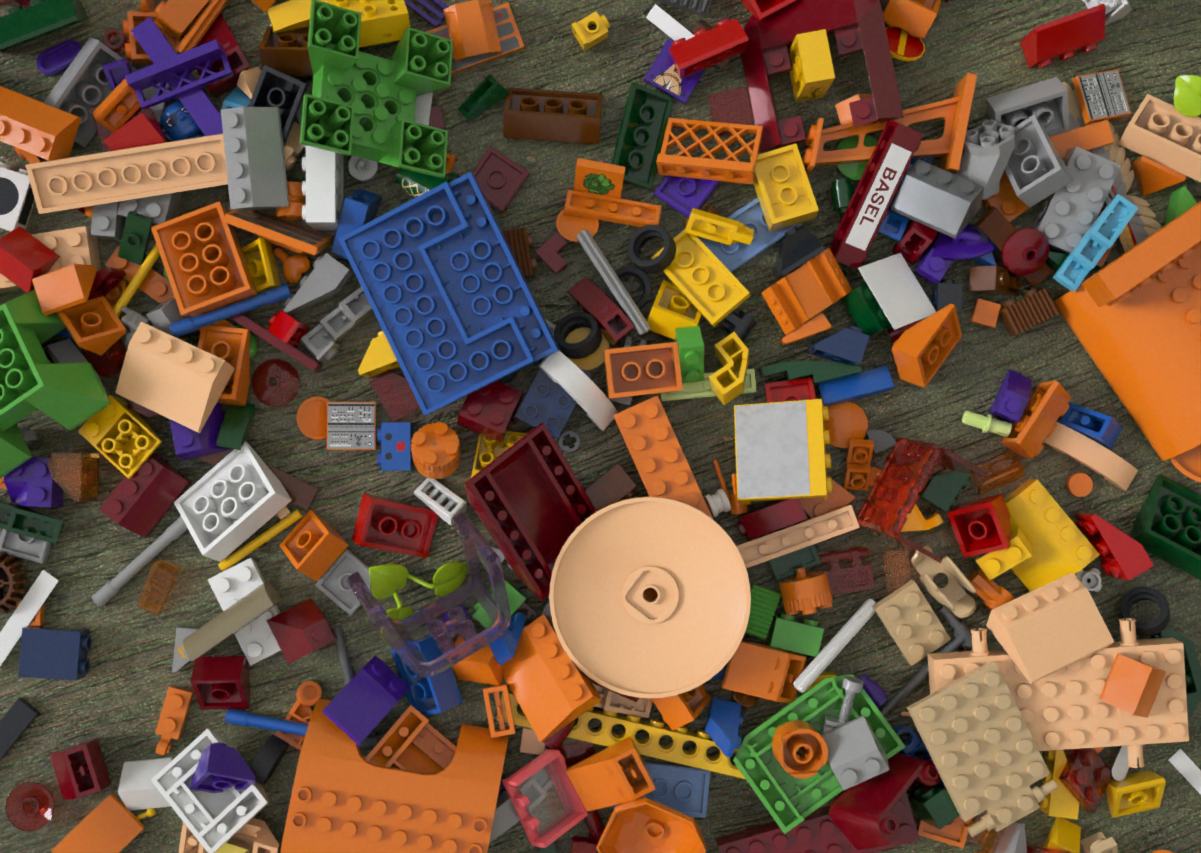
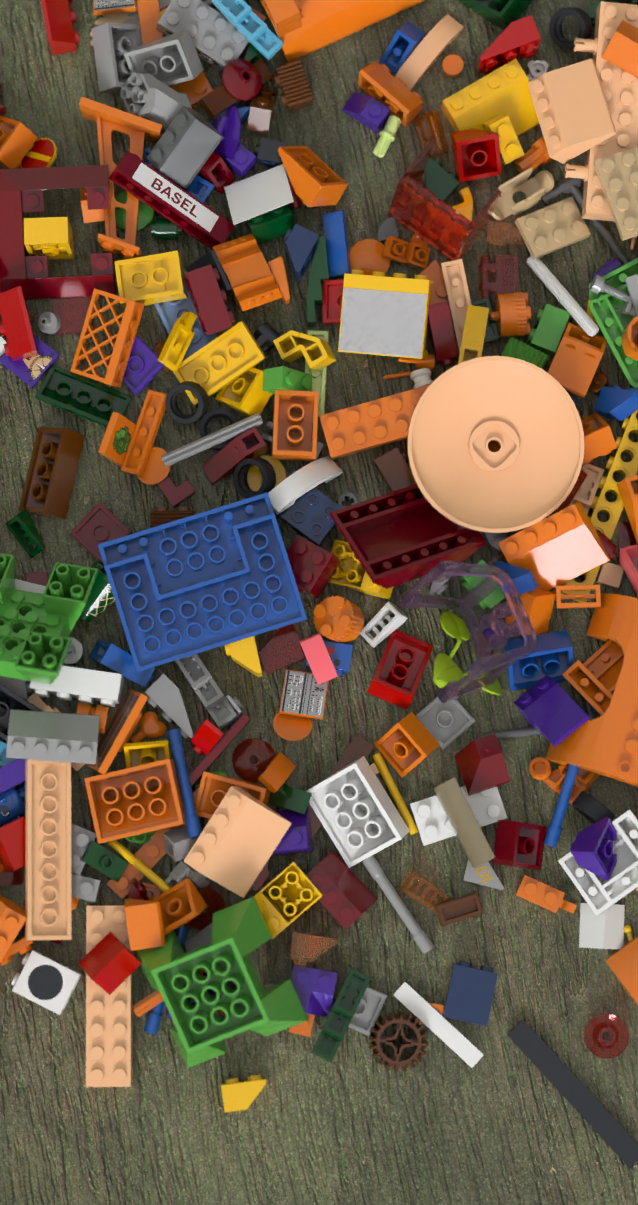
camera: 80 degrees left, 5 degrees down
dark red slope [49,738,111,800] -> none
orange tile [970,298,1001,328] -> none
none -> light grey tile [38,312,61,334]
none -> dark red slope [183,264,235,336]
none -> orange slope [258,751,296,794]
none -> coral slope [299,633,338,685]
none -> reddish brown tile [434,891,483,926]
none -> yellow slope [458,305,489,364]

